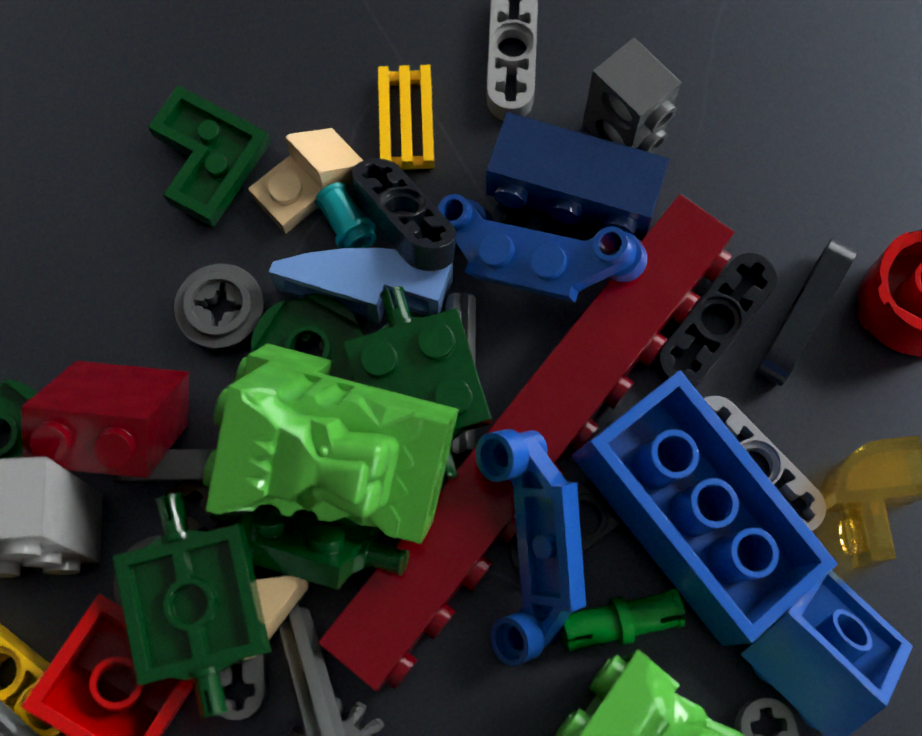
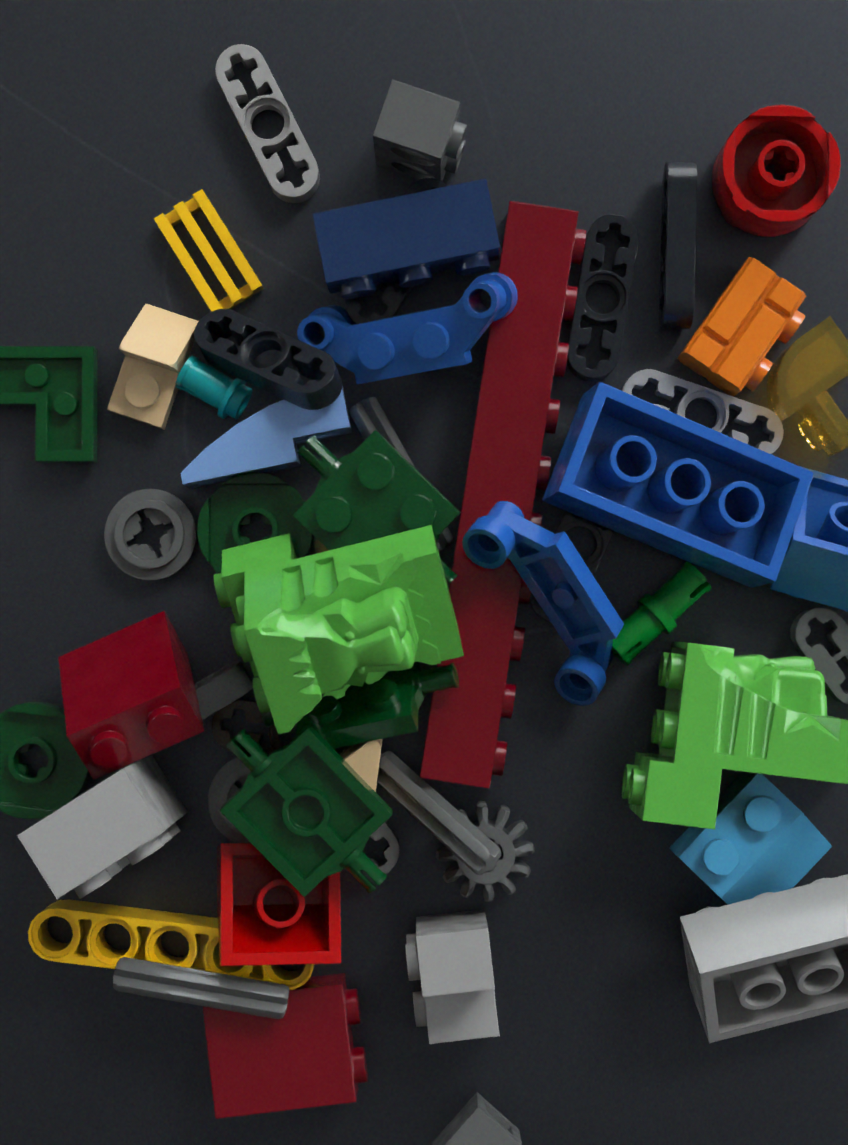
camera: 25 degrees left, 15 degrees up
none -> orange brick [677,257,806,397]

